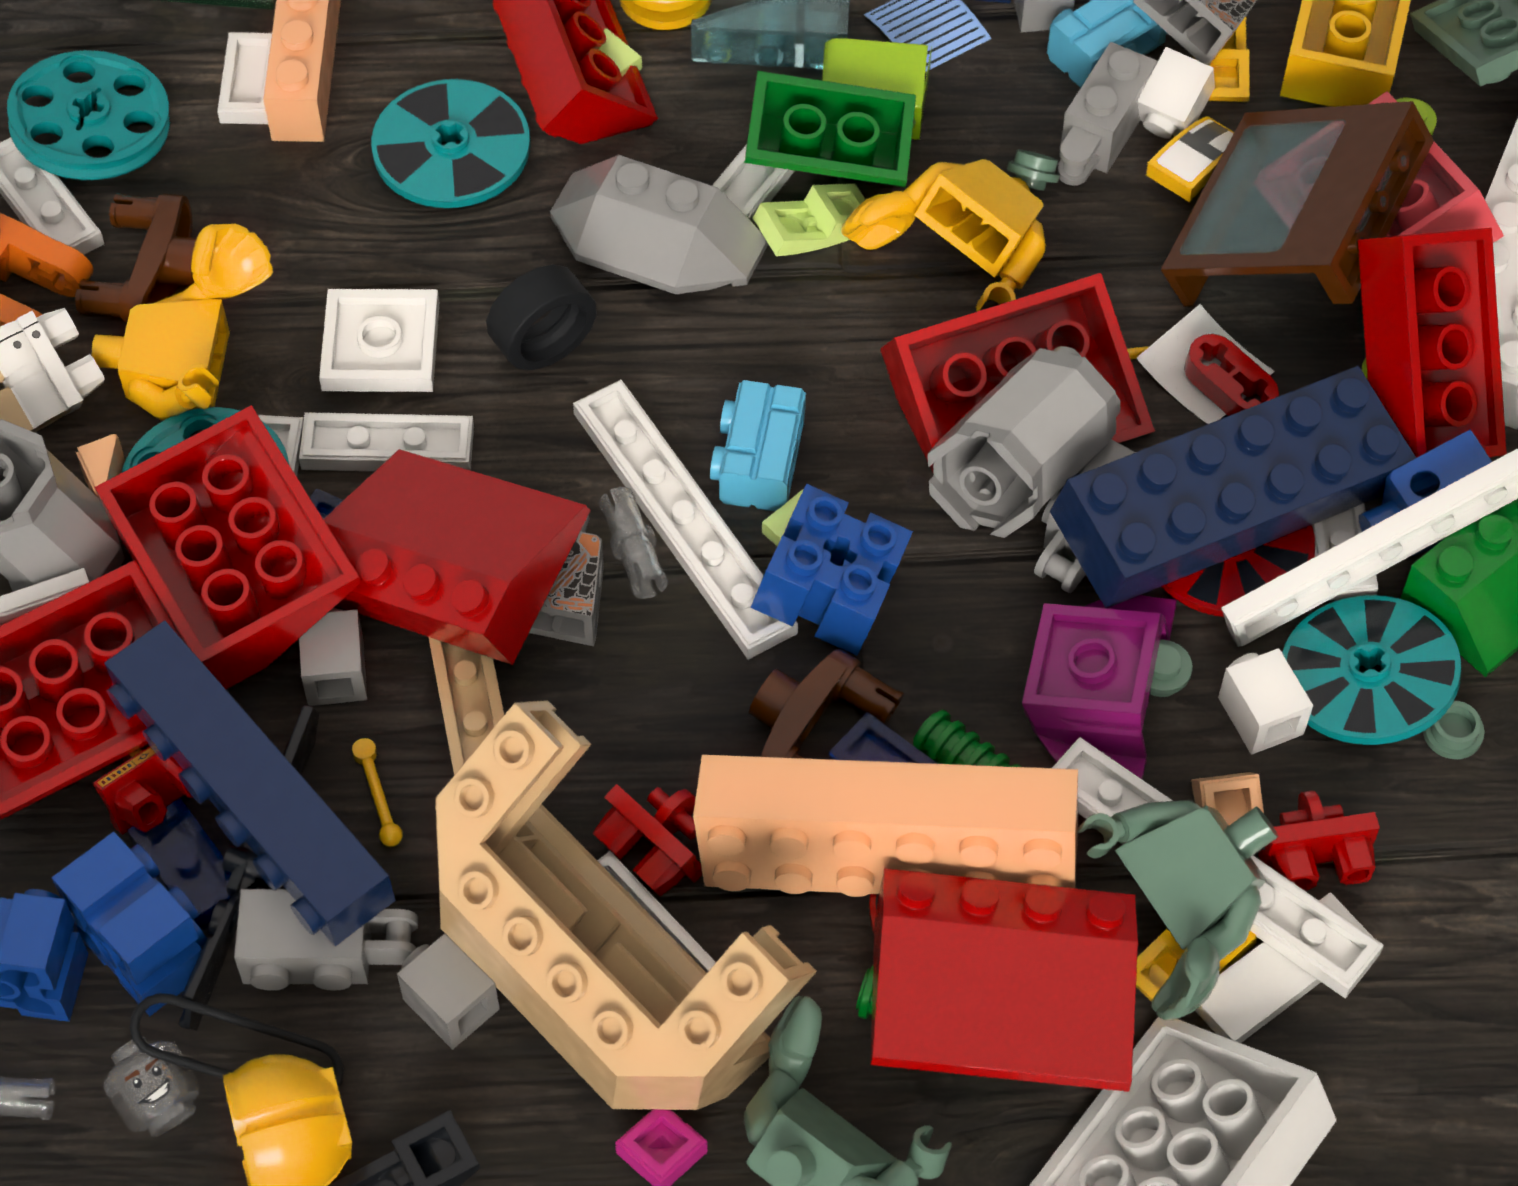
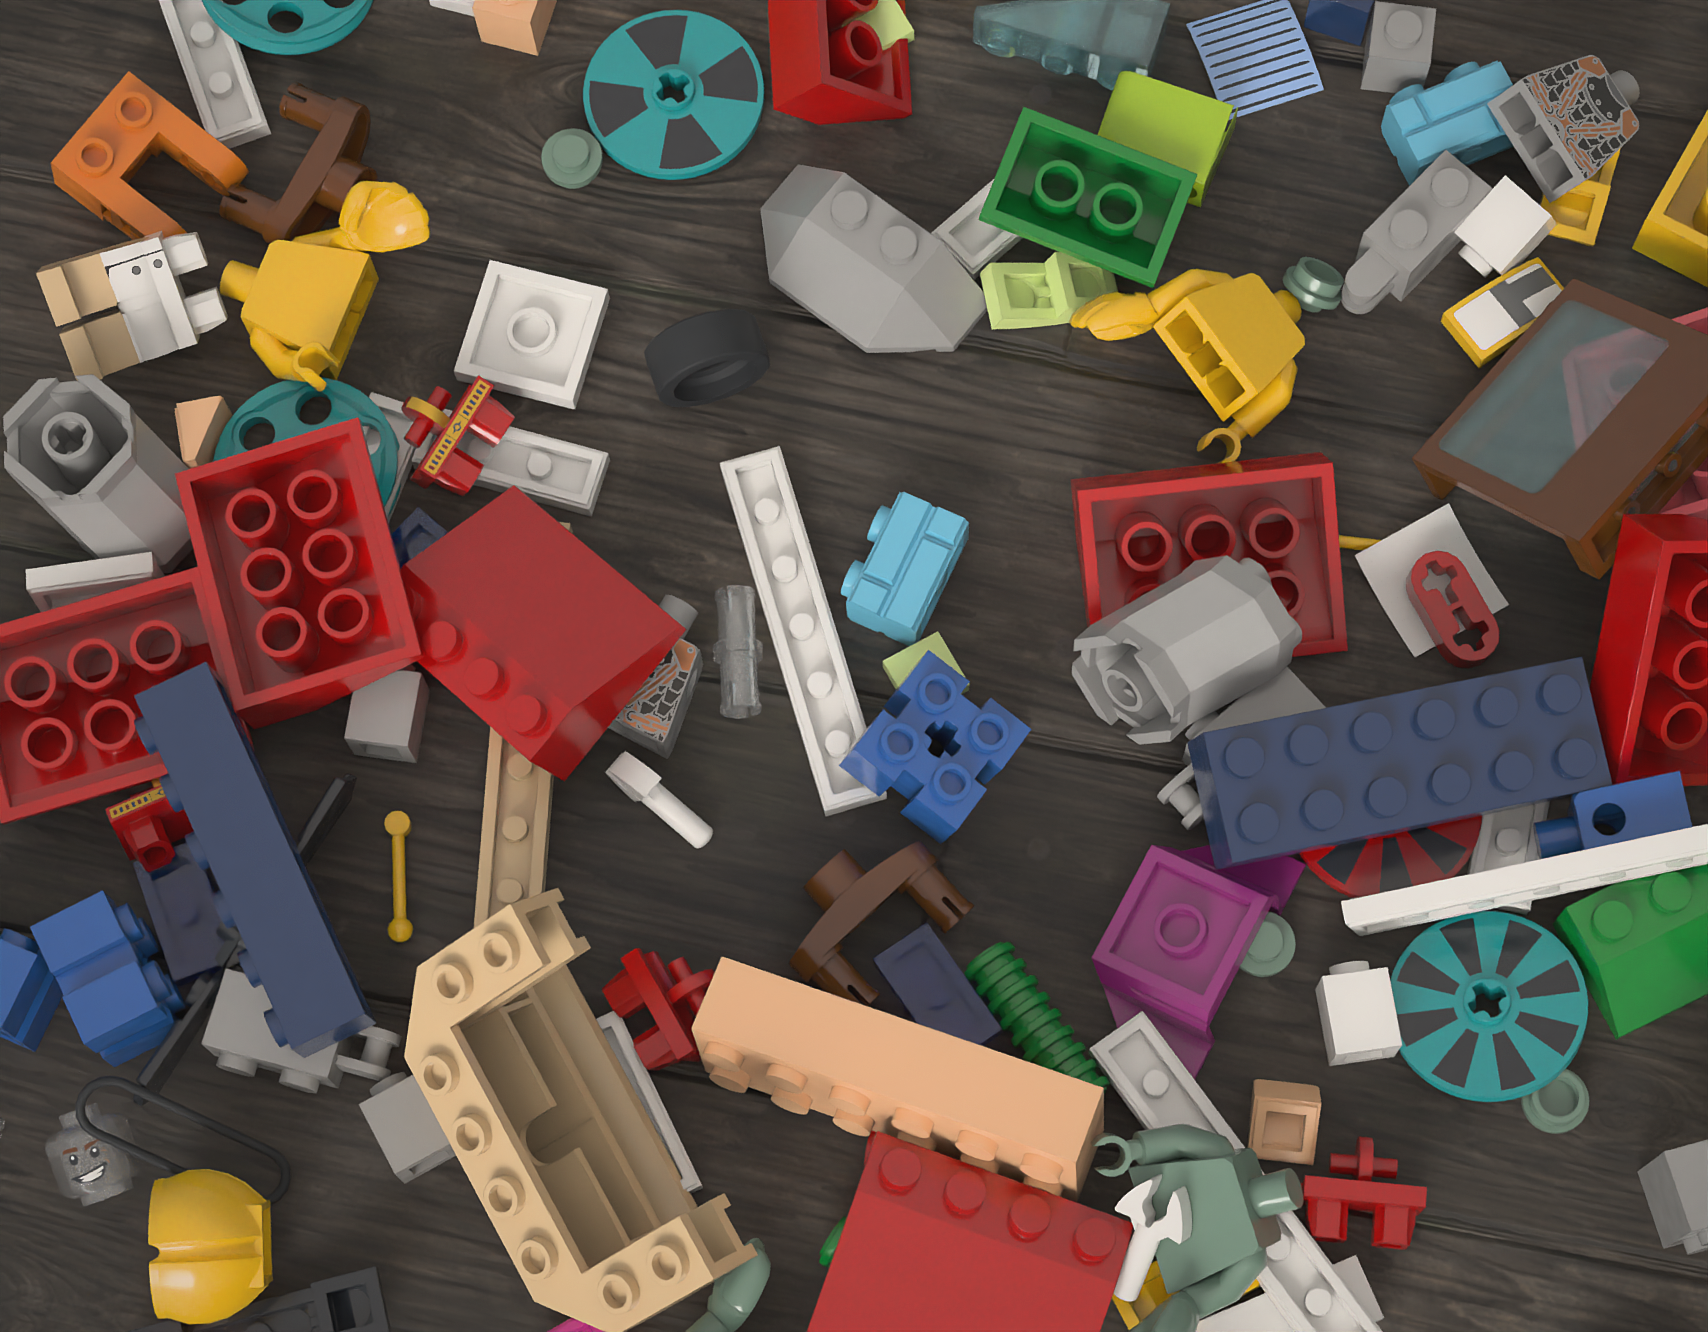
camera: 20 degrees right, 15 degrees up
none -> red hips [401,375,515,496]
none -> sand green plate [541,128,603,189]
none -> white bar [605,751,713,848]
none -> white bar [1114,1174,1192,1302]

